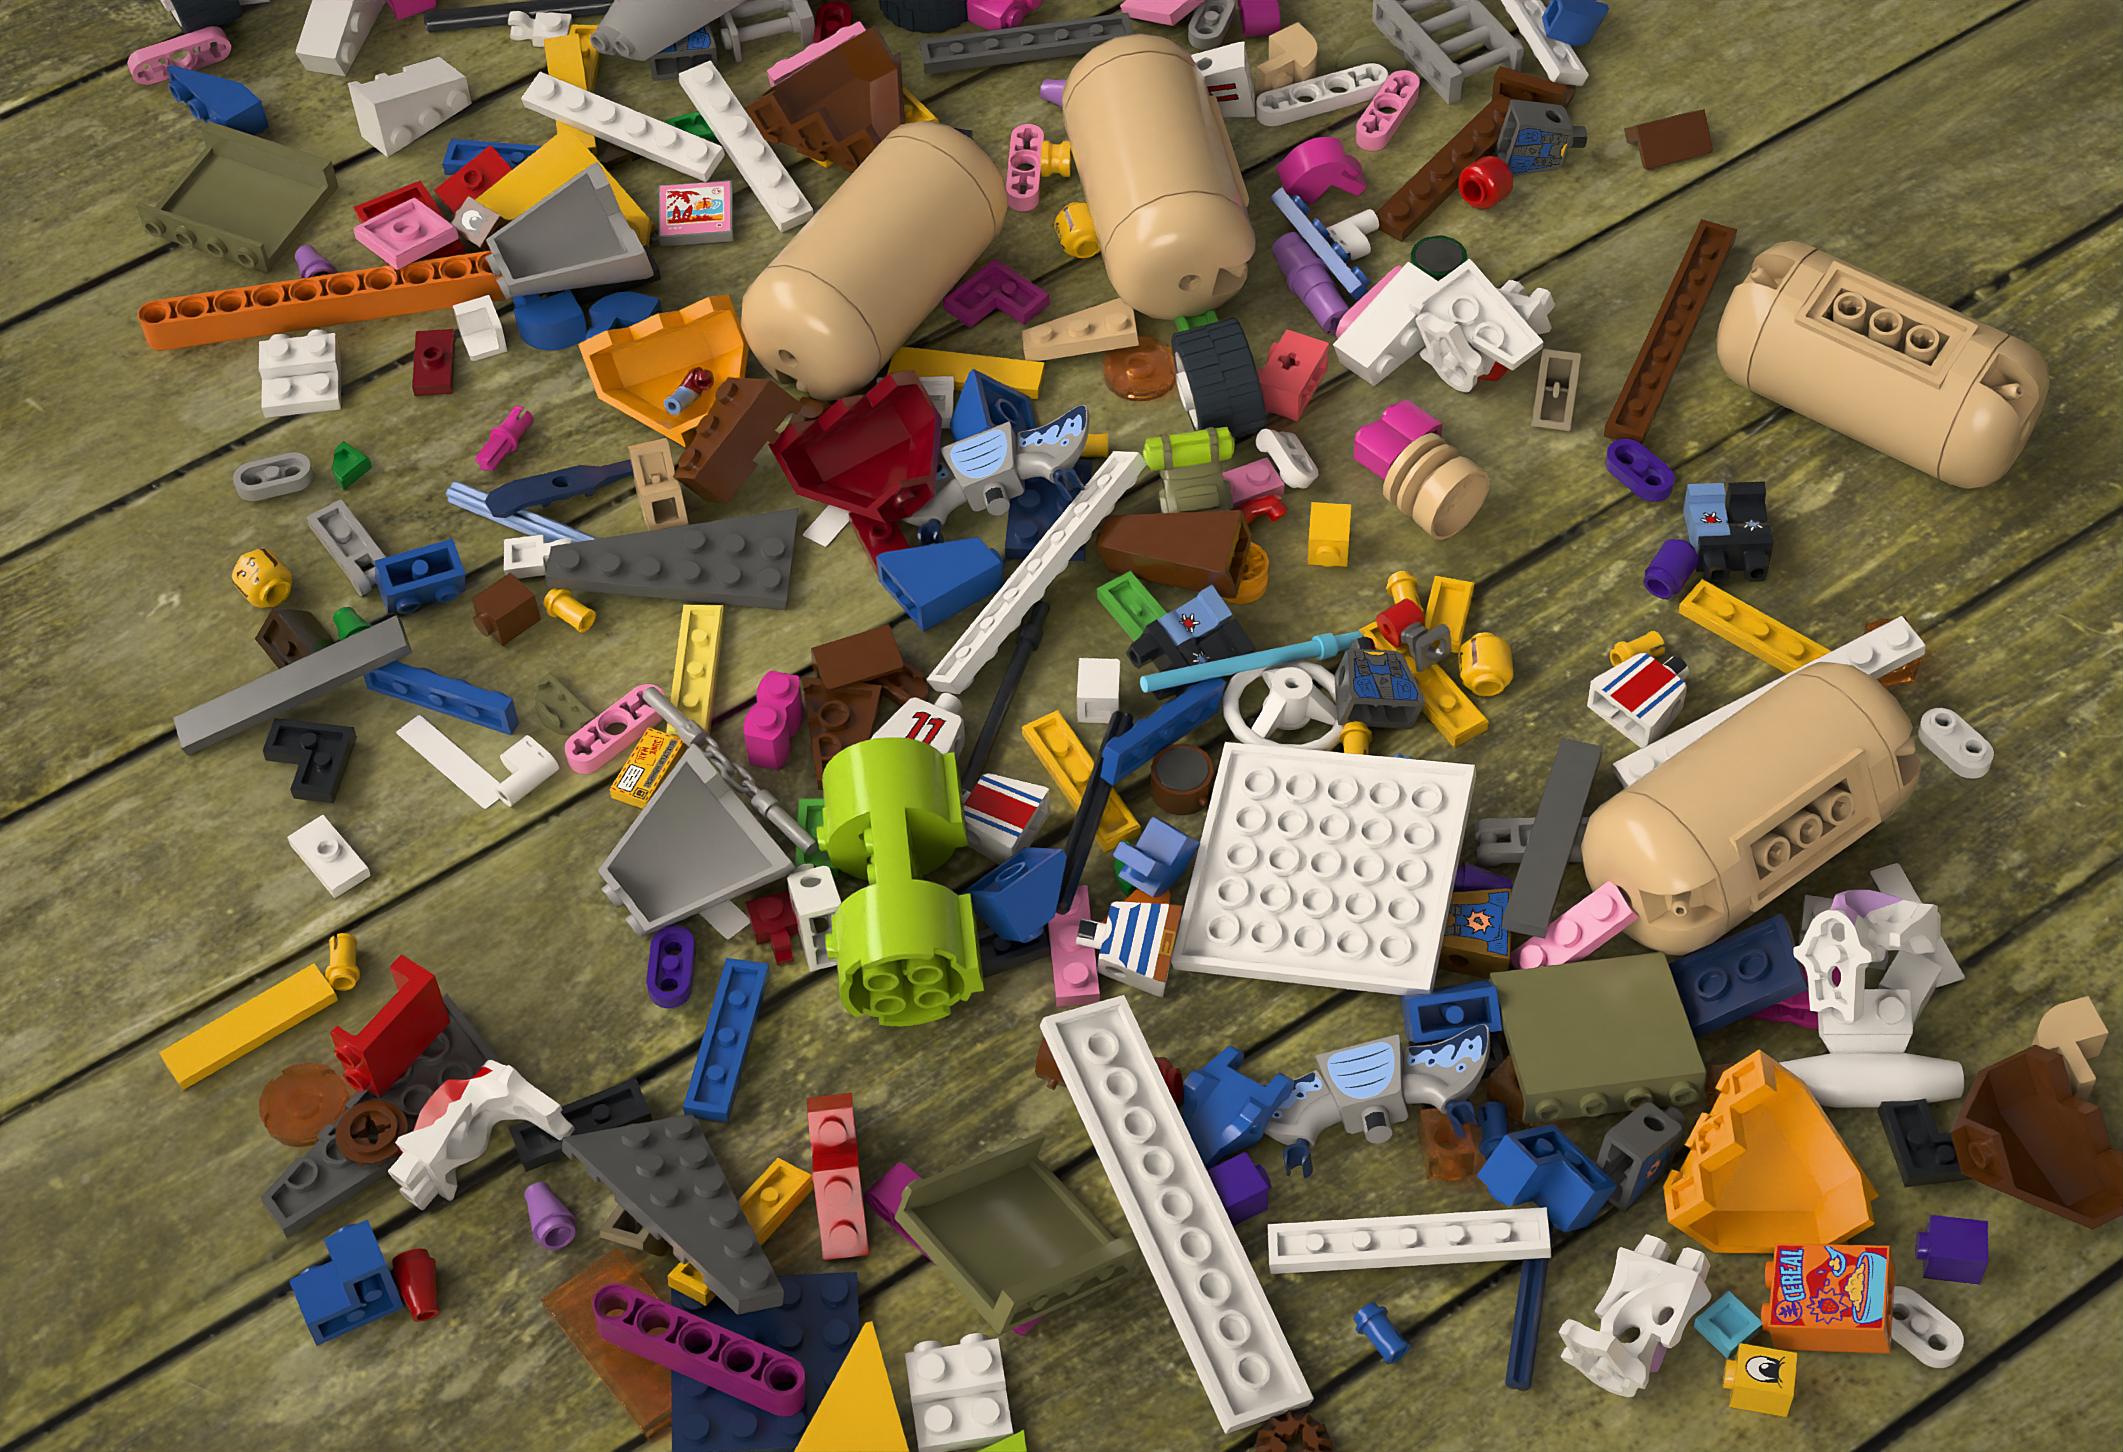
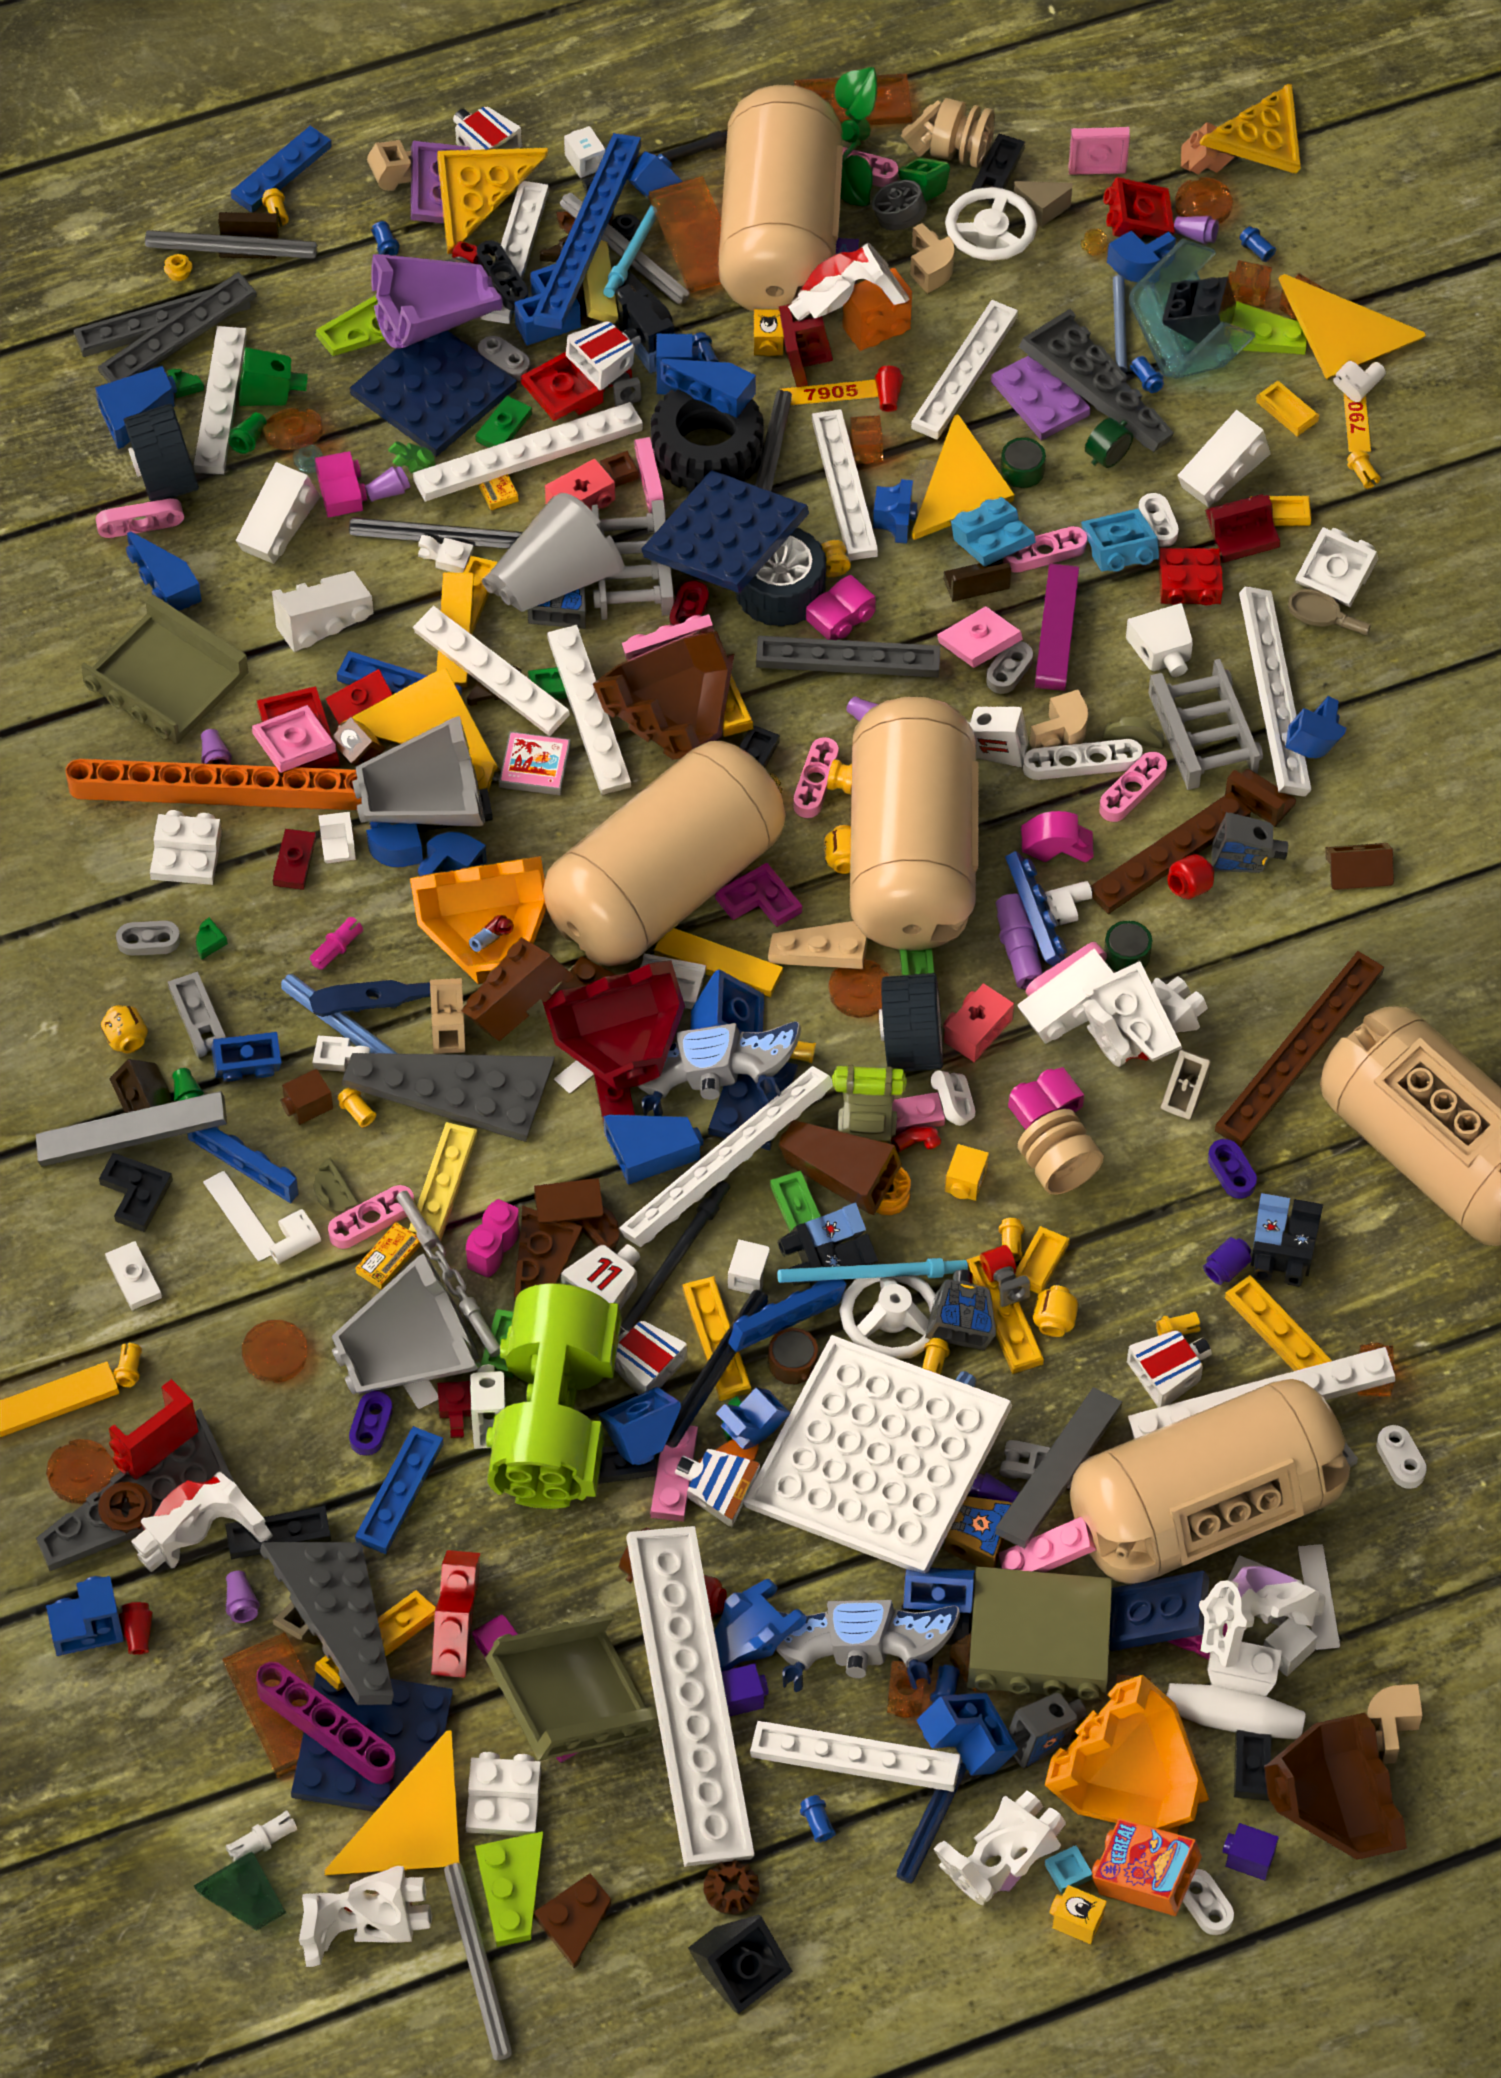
camera: 10 degrees right, 5 degrees up
none -> clear orange tile [242,1320,308,1383]

